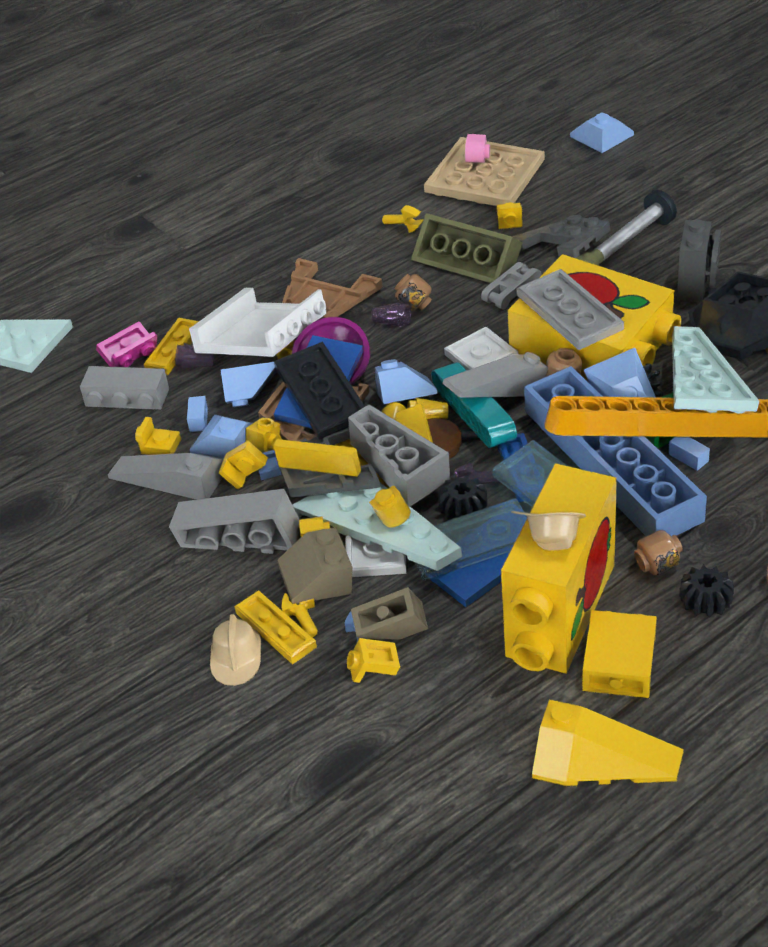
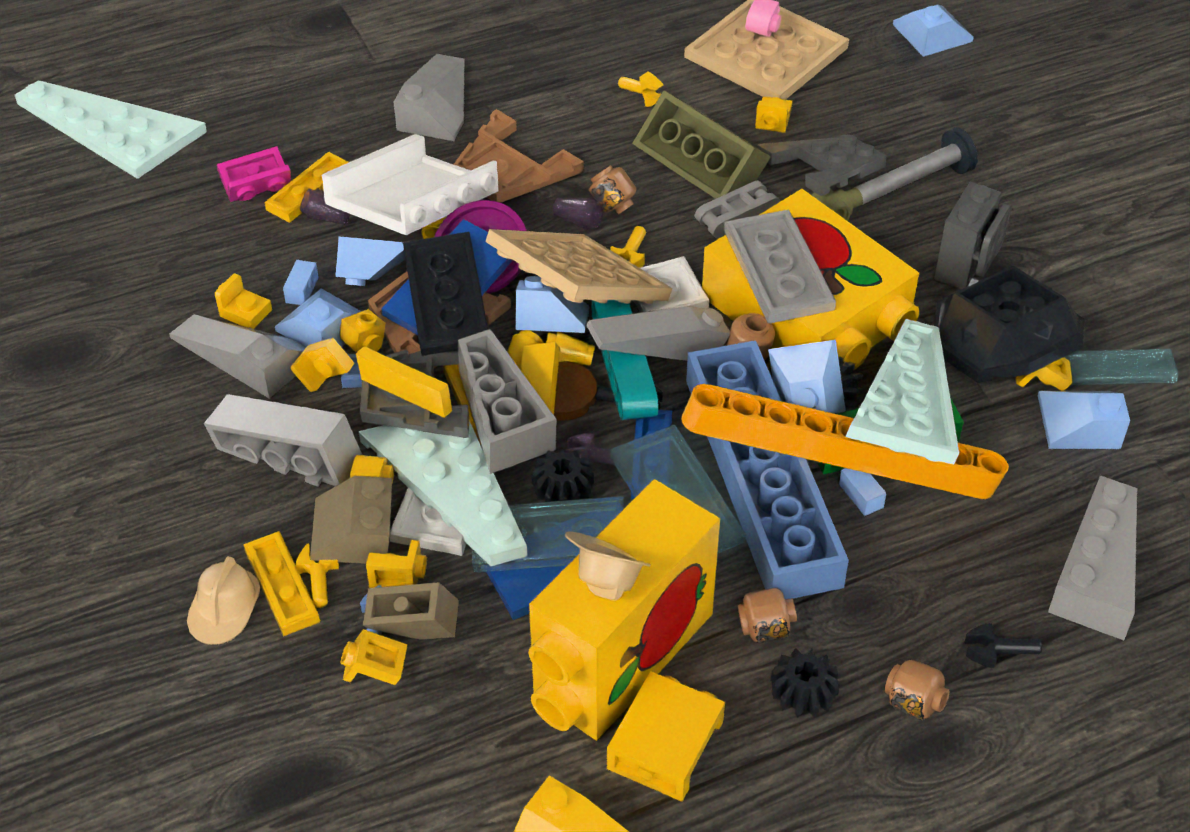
camera: 10 degrees right, 5 degrees up
light grey brick [80,366,169,410] -> none
yellow plate [369,485,411,528] -> none
none -> yellow bracket [366,540,427,588]
none -> light grey wedge [394,54,465,141]
none -> tan plate [486,229,673,304]
none -> yellow bar [610,226,646,268]

